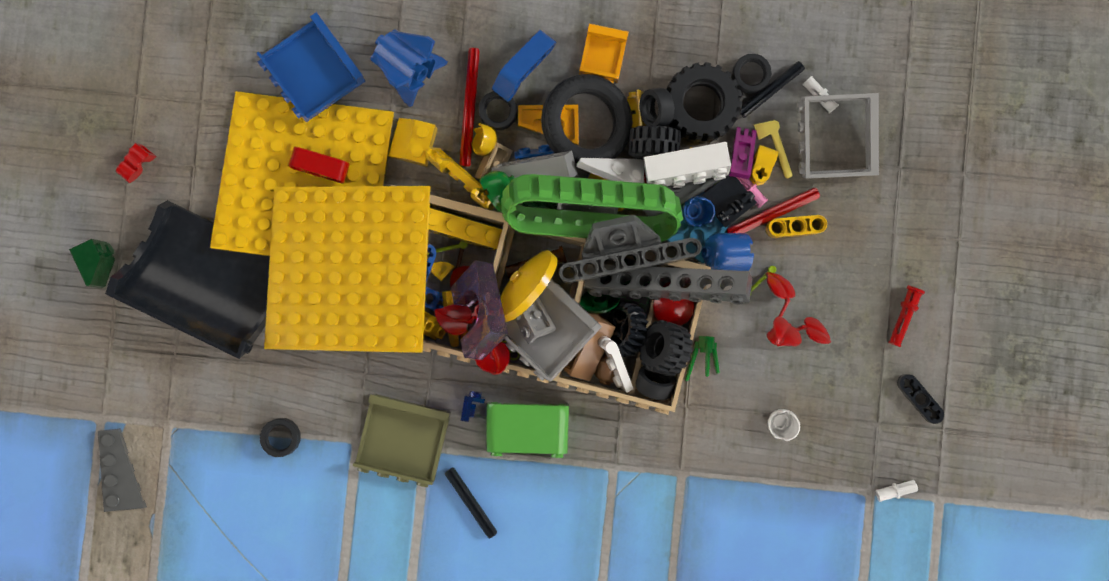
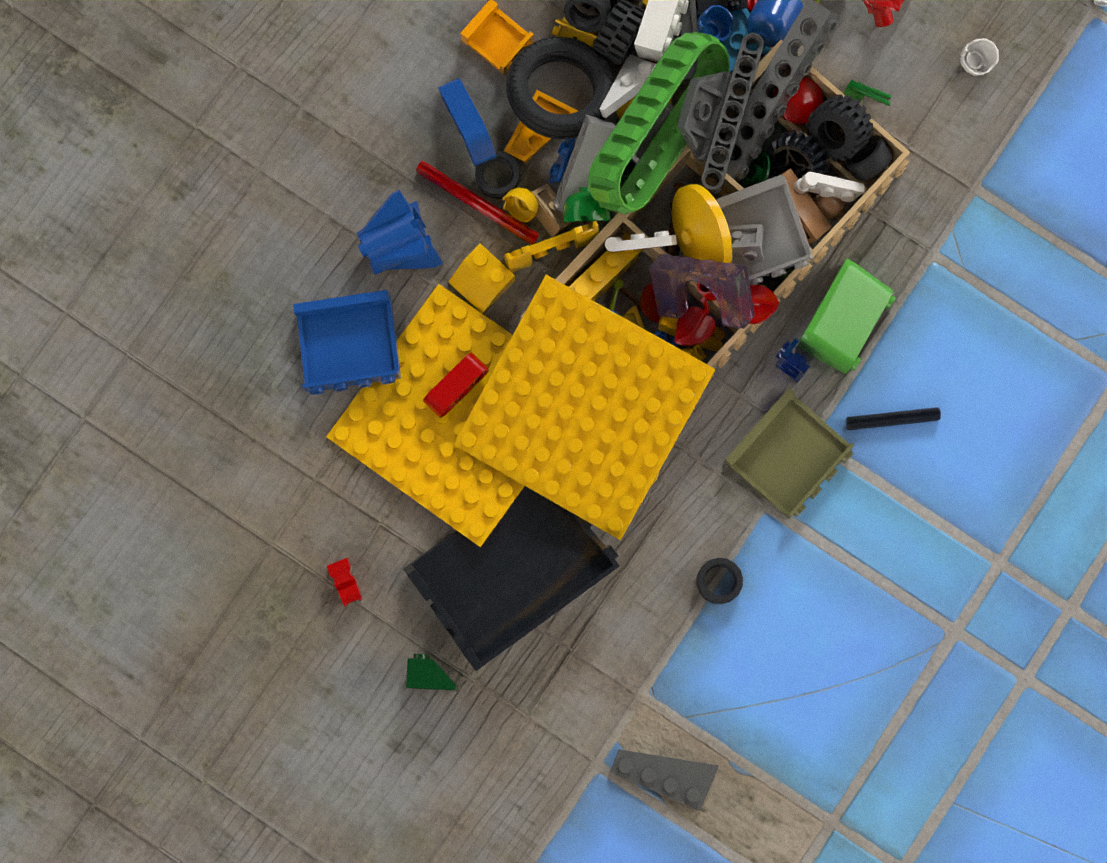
camera: 65 degrees left, 5 degrees down
none -> white plate [605,231,677,252]

